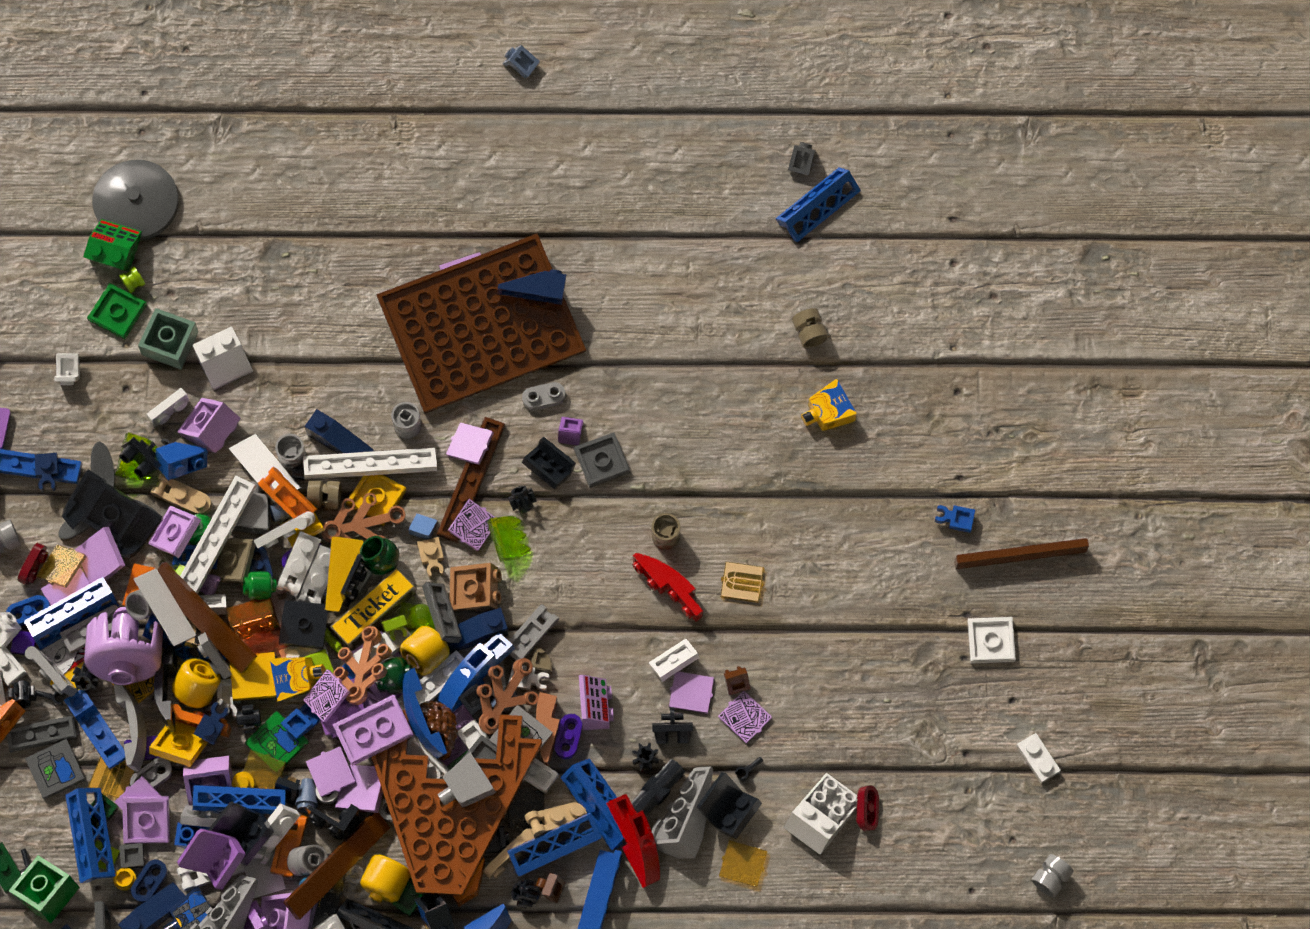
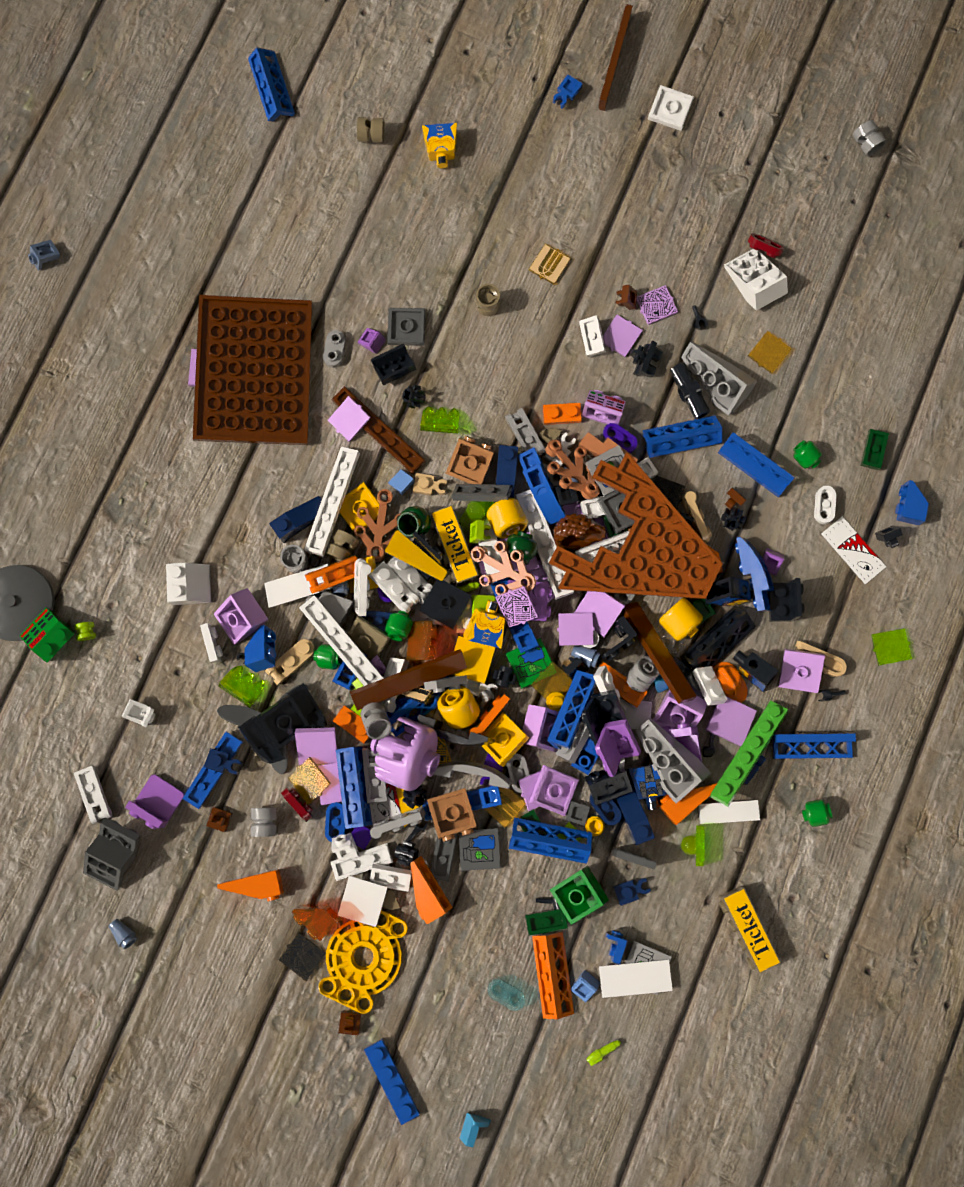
camera: 65 degrees left, 10 degrees up
green tile [87,283,147,340] -> none
black hips [119,437,162,478] -> none
white sticker [134,569,196,646] -> none
sand green brick [138,308,199,370] -> none
lavender tile [148,506,201,558] -> none
dark blue plate [194,702,230,745] -> none
lavender tile [333,695,414,766] -> none
light grey wheel [391,402,421,439] -> none
blue slope [403,668,447,758] -> none
light grey torso [437,752,496,807] -> none
lavender piece [448,499,499,551] -> none
dark blue slope [498,269,566,305] -> none
blue fence [507,813,602,877] -> none
tan plate [525,802,587,837] -> none
red slope [606,794,660,888] -> none
red slope [632,553,703,622] -> none
black gear [632,743,659,772] -> none
black bracket [697,772,762,839] -> none
dark grey bracket [788,142,816,175] -> none
white plate [1016,733,1061,784] -> none
none -> medium nougat plate [427,788,477,842]
none -> orange plate [543,403,582,425]
none -> black bracket [585,763,632,805]

